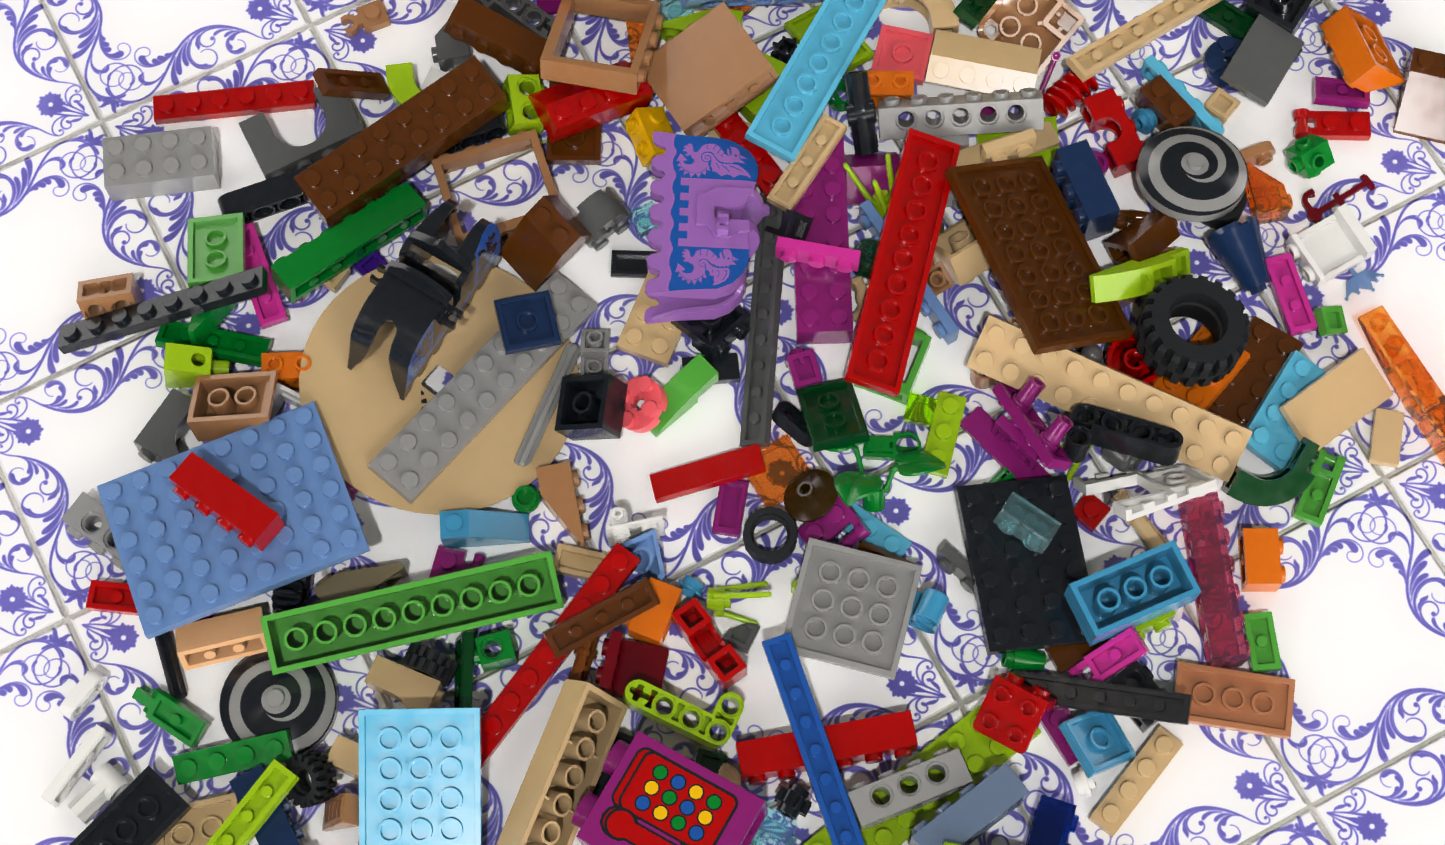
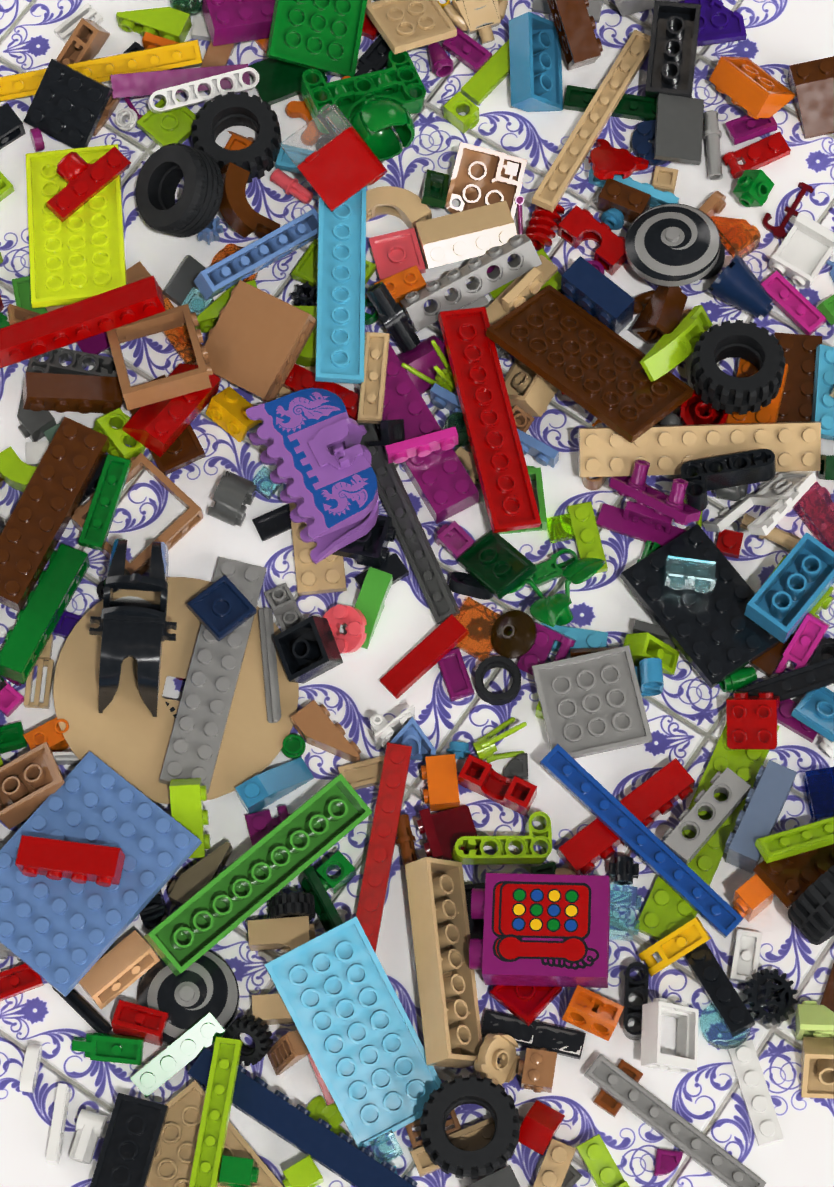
camera: 25 degrees left, 0 degrees up
reddish brown slope [501,195,592,292] -> none
reddish brown tile [542,577,660,659] -> none
none -> tan tile [24,659,55,709]
none -> green plate [78,454,132,551]
none -> red panel [111,1000,169,1046]
none -> lime brick [169,778,211,858]
none -> red tile [588,139,649,180]
none -> lime slope [623,632,680,675]
none -> light grey pin [703,110,723,181]

